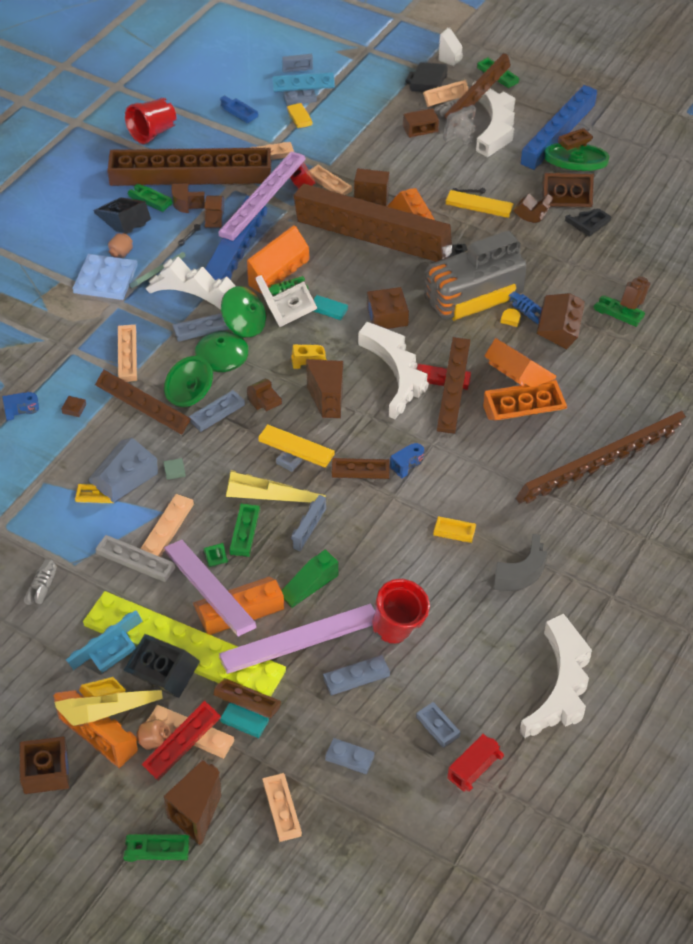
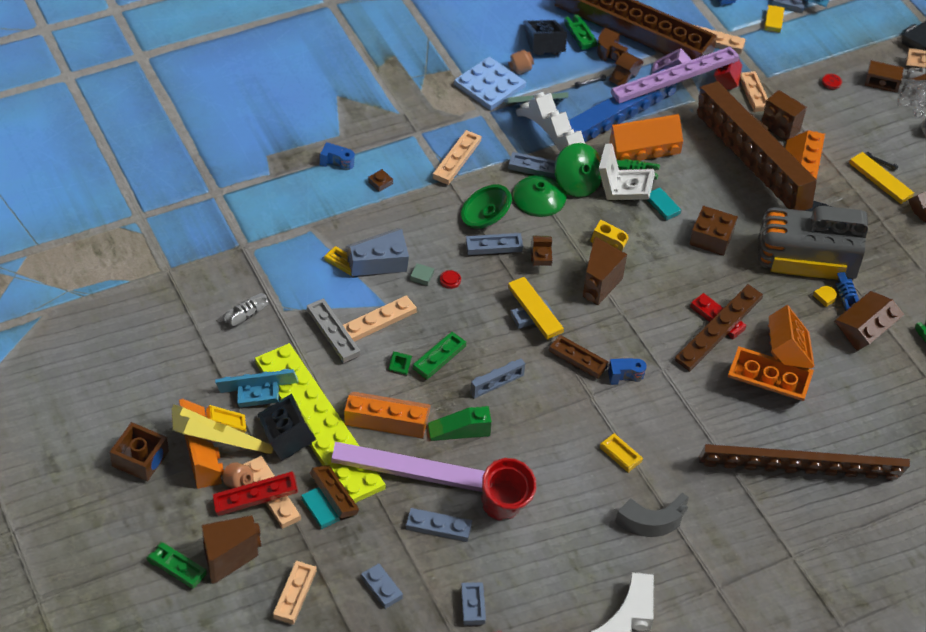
camera: 30 degrees right, 0 degrees up
reddish brown plate [95,369,191,435] -> none
lavender tile [164,540,256,636] -> none
light yellow wedge [226,470,326,503] -> none
white arch [358,322,429,419] -> none
none -> red piece [440,270,461,289]
none -> lavender slope [652,48,691,74]
none -> red piece [822,74,842,89]

